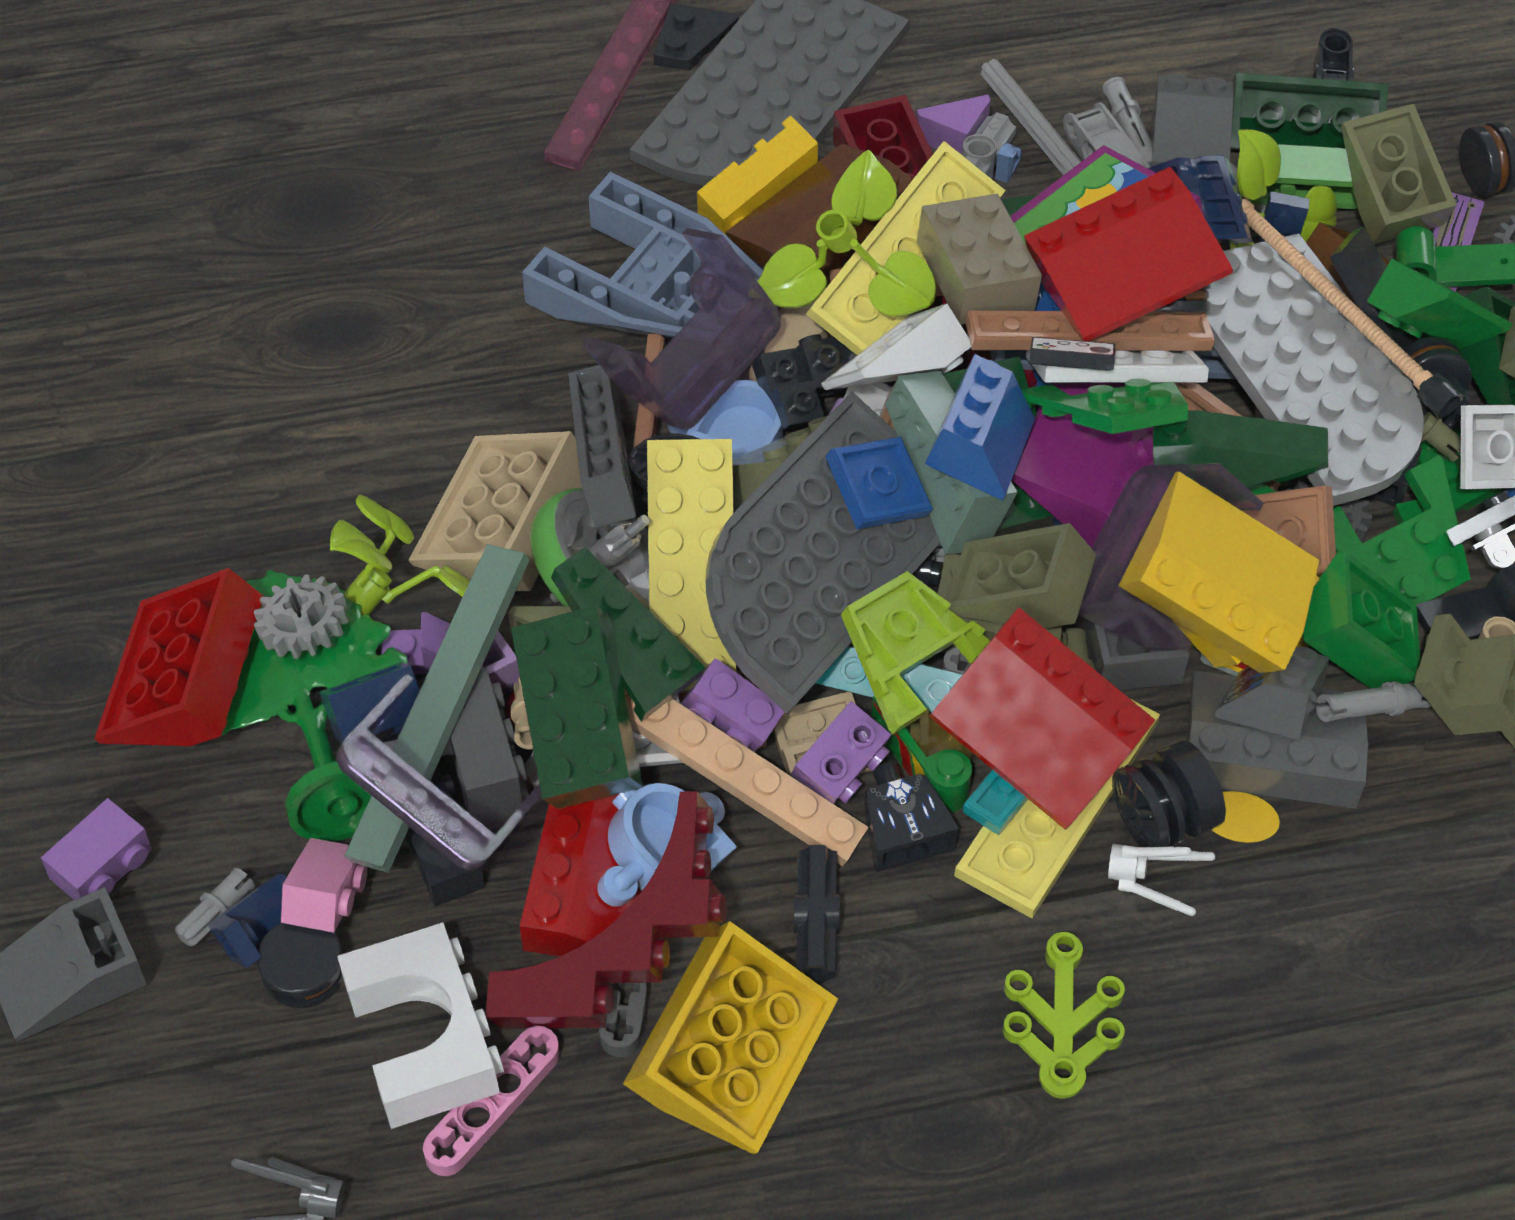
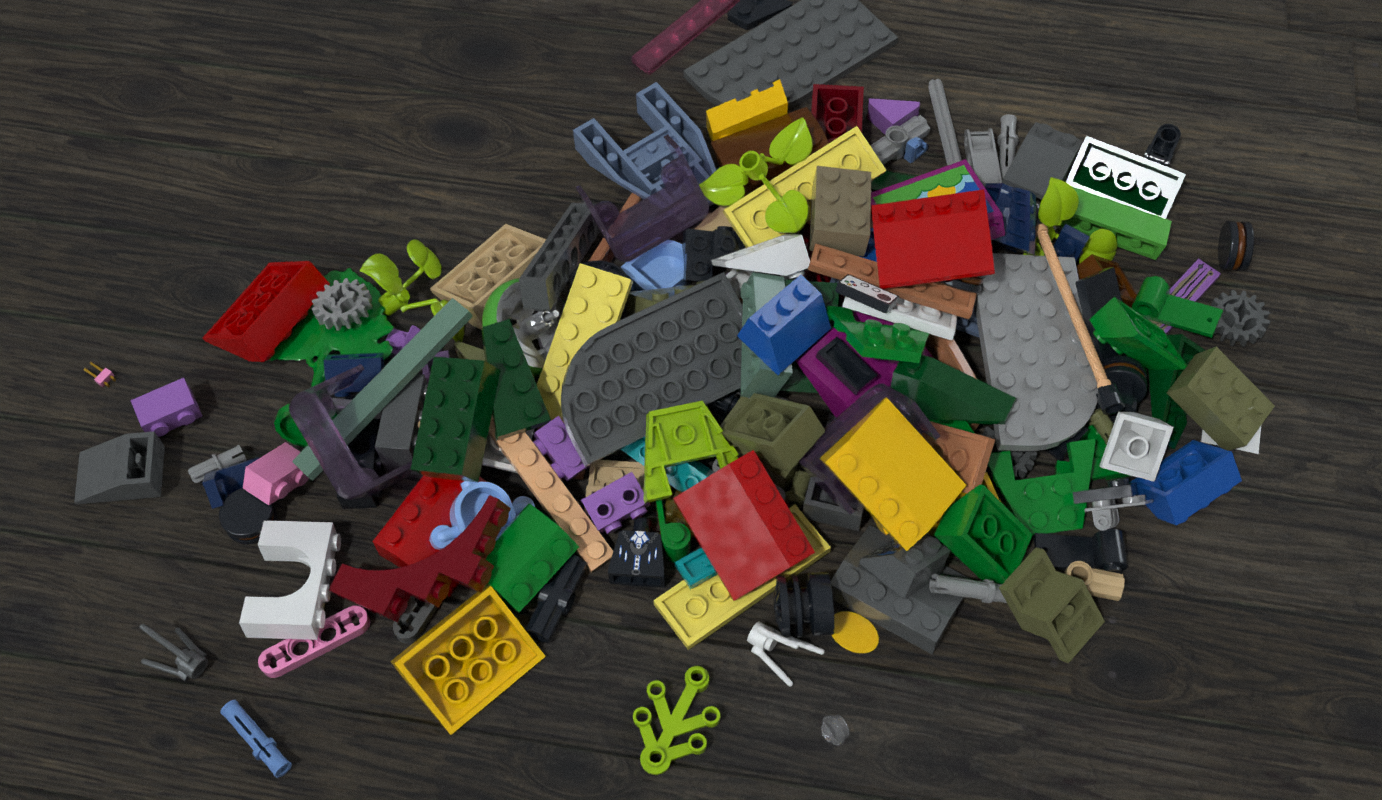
camera: 25 degrees right, 5 degrees up
blue tile [825,437,933,530] -> none
olive slope [1341,104,1457,244] -> none
none -> green slope [486,504,579,612]
none -> black tile [816,337,877,396]
none -> clear plate [821,715,849,746]

